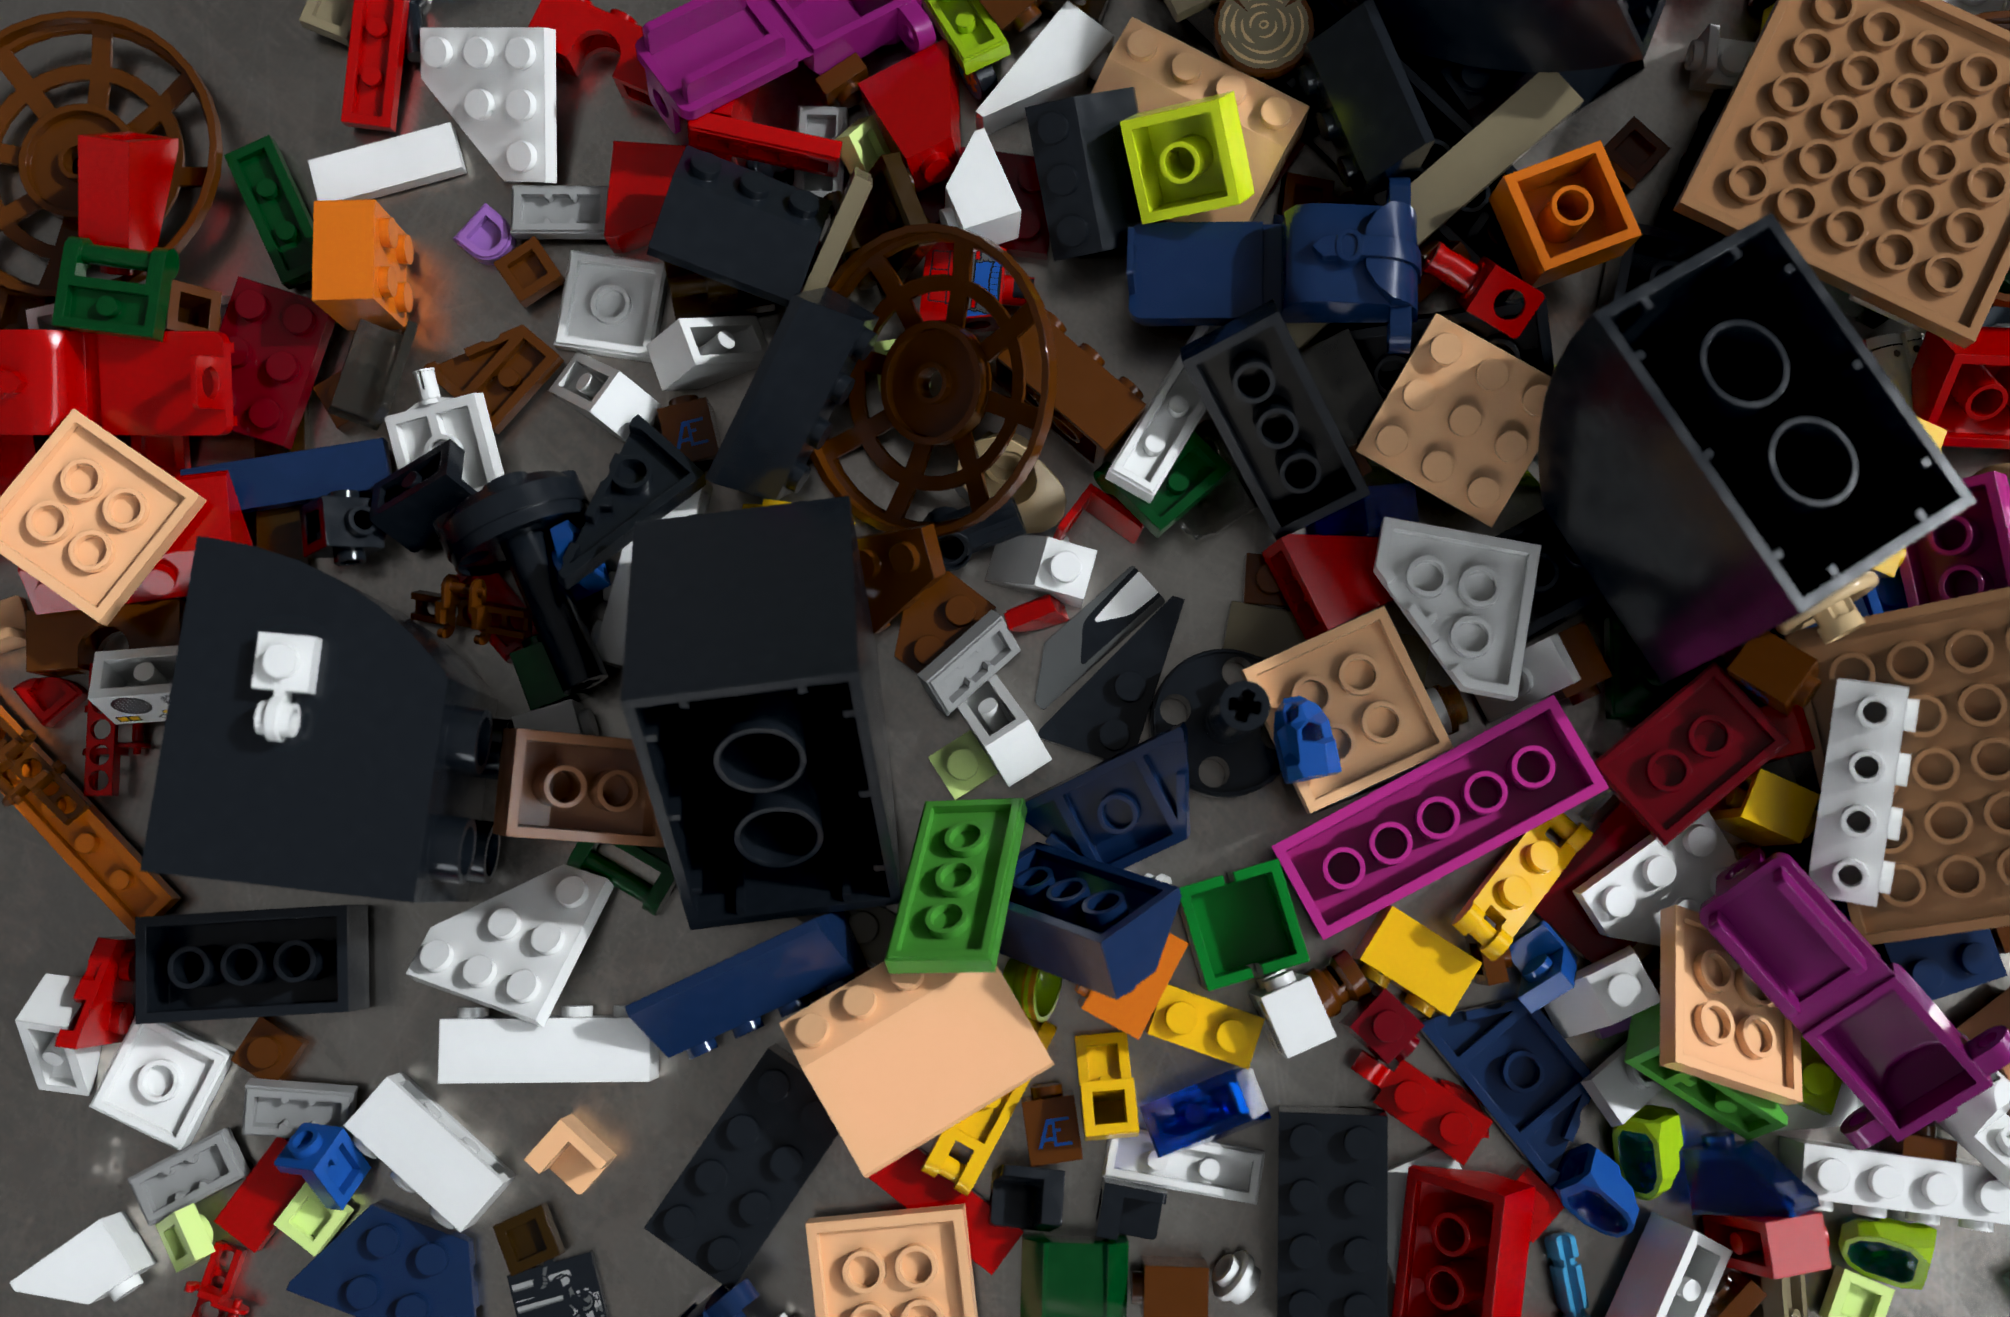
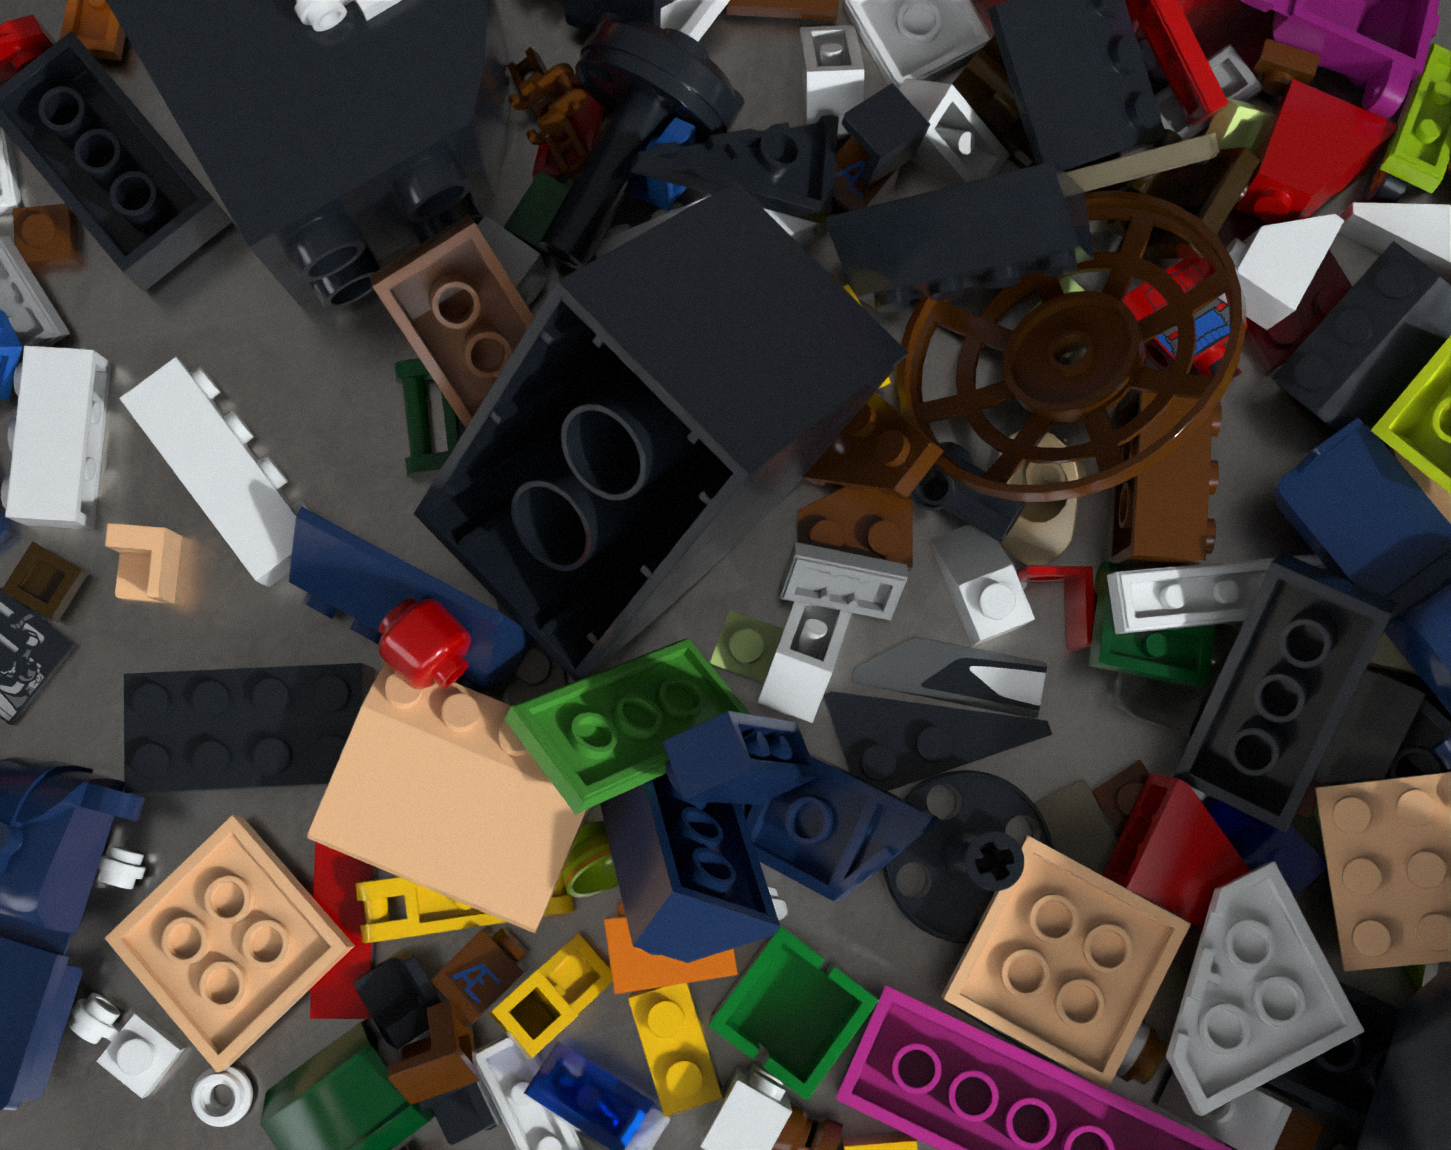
camera: 50 degrees right, 0 degrees up
white plate [406,864,614,1027] -> none
red tile [1004,594,1069,632] -> none
blue rock [1274,696,1342,784] -> none
none -> red head [378,597,471,690]
none -> reddish brown panel [387,1000,479,1105]
none -> dark blue brick [663,711,818,805]
none -> black panel [841,83,931,188]

